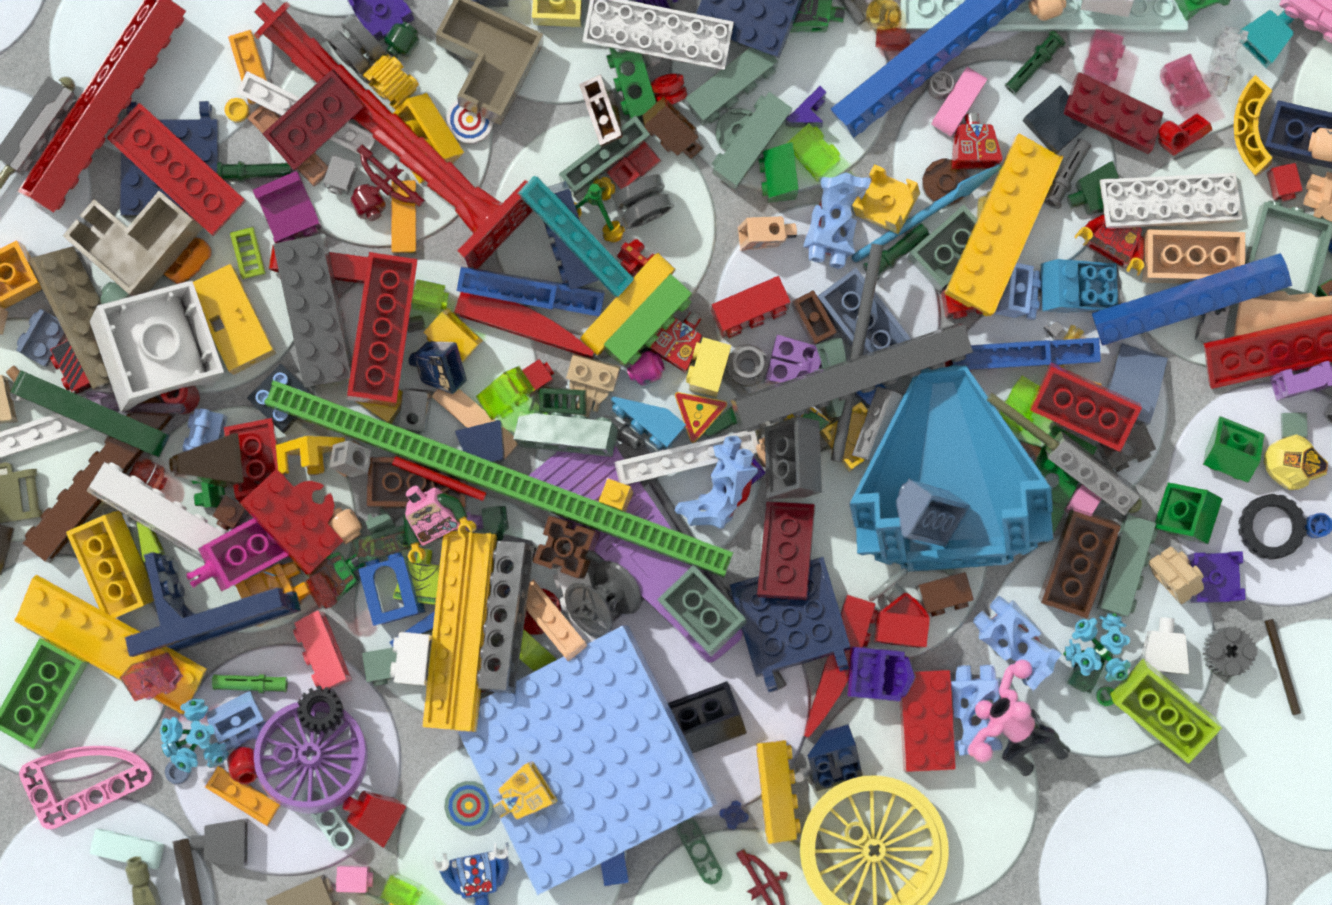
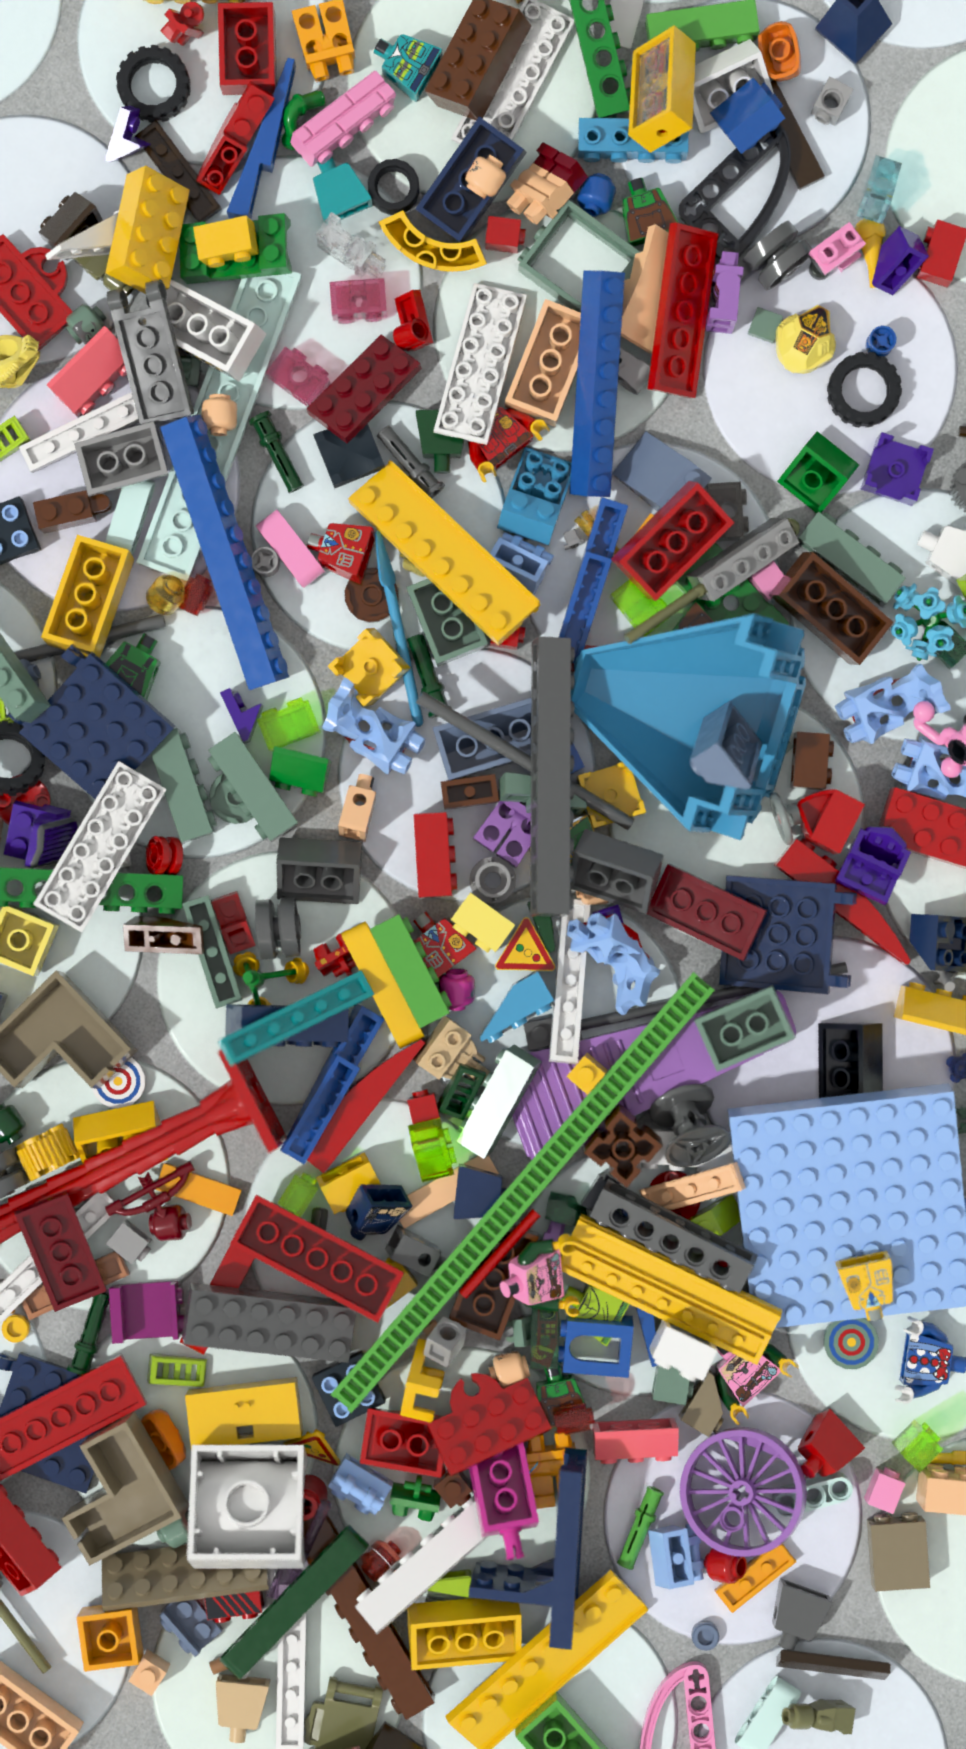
camera: 70 degrees left, 5 degrees up
clear pink brick [120,652,183,701] -> none
medium azure plant [160,699,229,773] -> none
dark brown slope [169,433,243,488] -> none
black tyre [297,686,344,735] -> none
dark grey axle [604,415,645,450] -> none
reddish brown brick [643,96,704,159] -> none
light grey slope [853,387,904,462] -> none
tan brick [1148,547,1204,604] -> none
green slope [1203,416,1265,483] -> none
none -> dark grey slope [276,837,362,904]
none -> yellow piece [283,1429,341,1466]
none -> black tyre [368,159,420,215]
none -> dark tan slope [679,1370,724,1437]
none -> torso [715,1344,799,1425]

